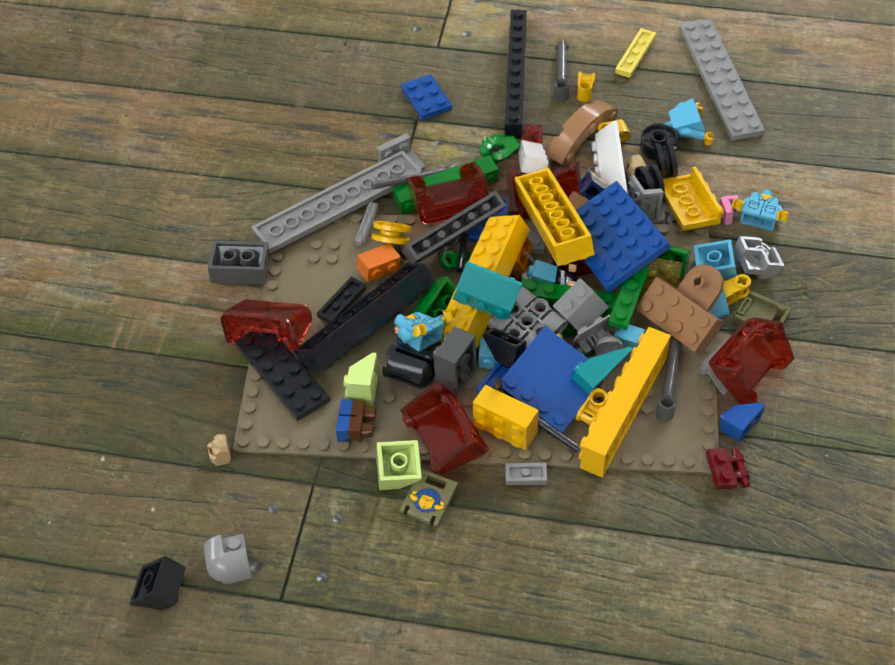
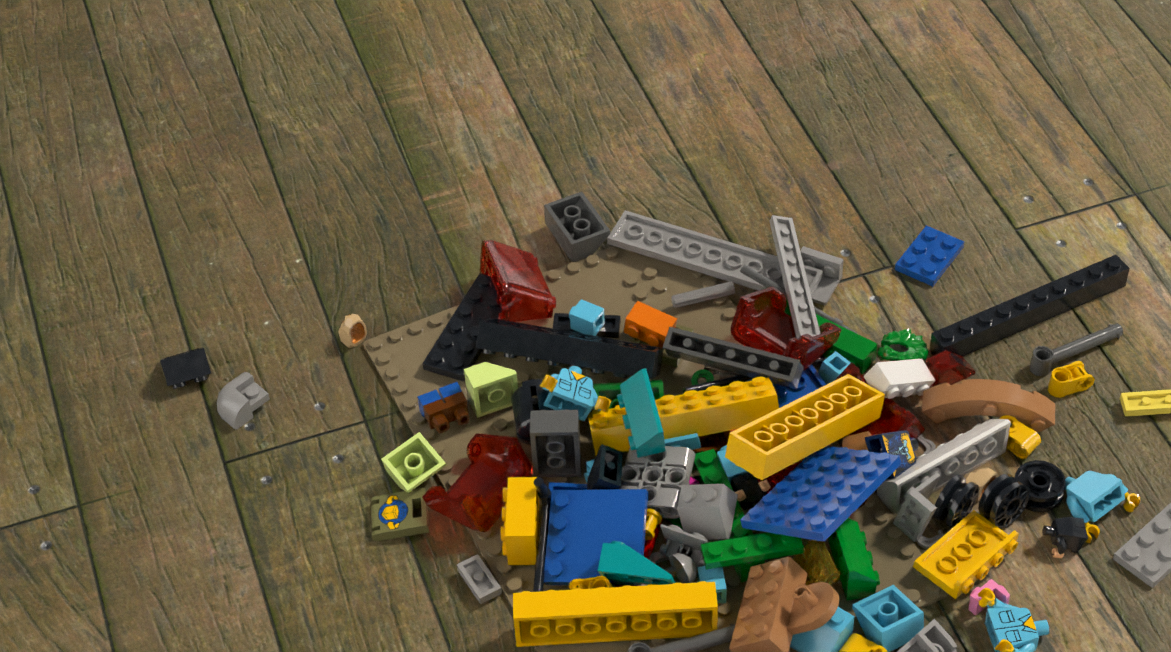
camera: 60 degrees right, 5 degrees down
yellow wheel [371,221,412,244] -> none
none -> medium azure brick [569,299,605,336]
none -> light grey plate [769,215,822,345]
none -> medium azure brick [818,351,853,385]
none -> black piece [1042,517,1088,558]

